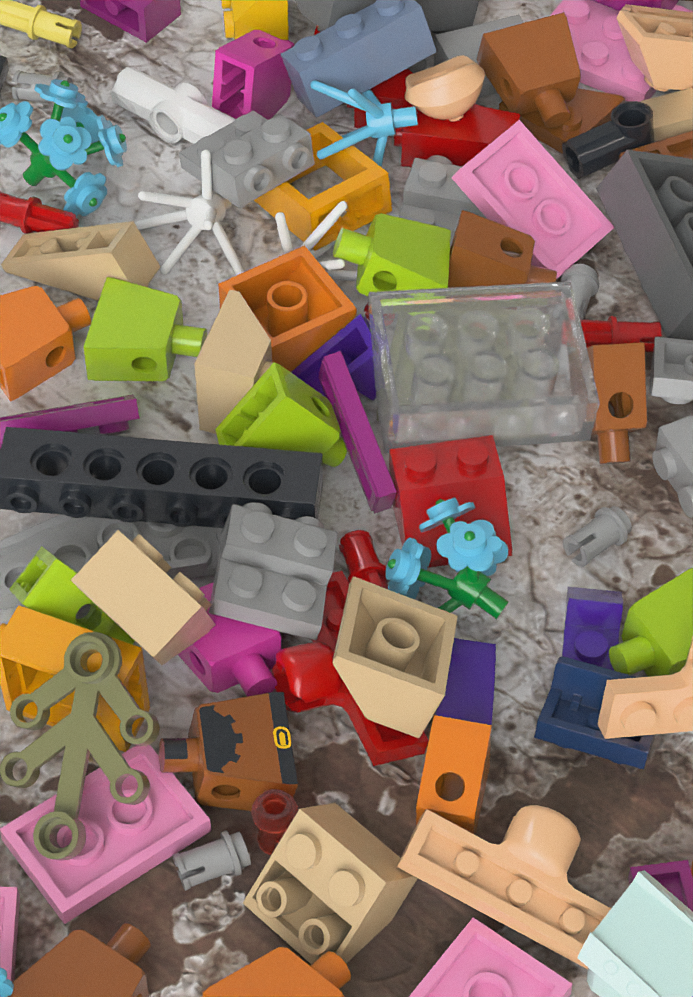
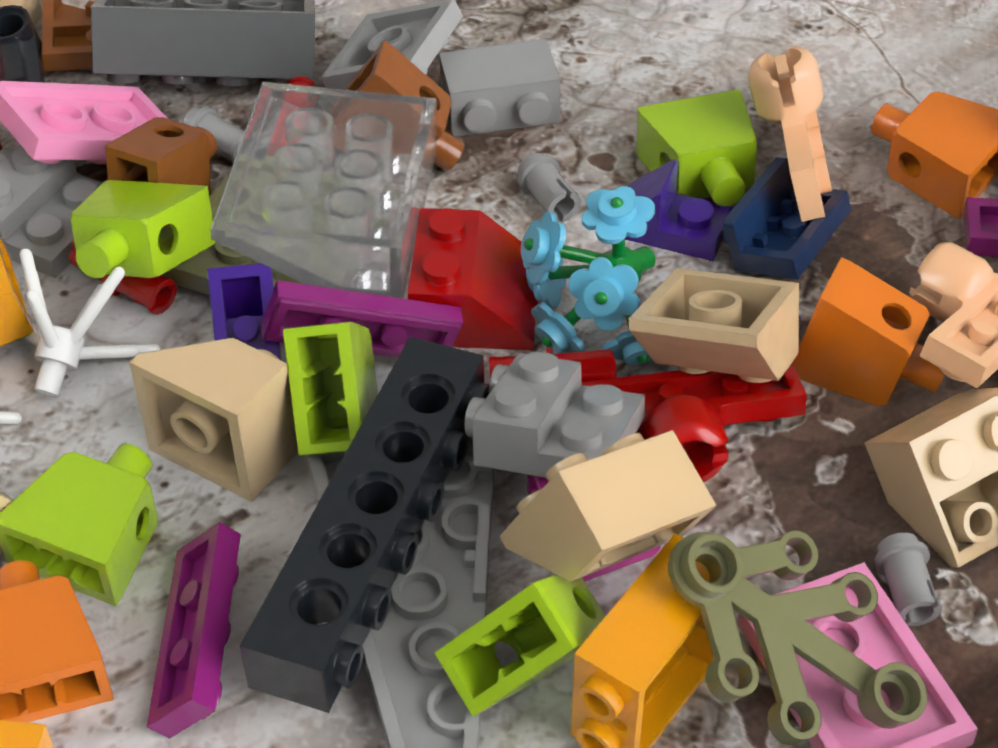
camera: 75 degrees left, 5 degrees down
dark orange torso [159,692,298,815] -> none
orange slope [218,245,357,372] -> none
clear red pin [251,789,298,855] -> none

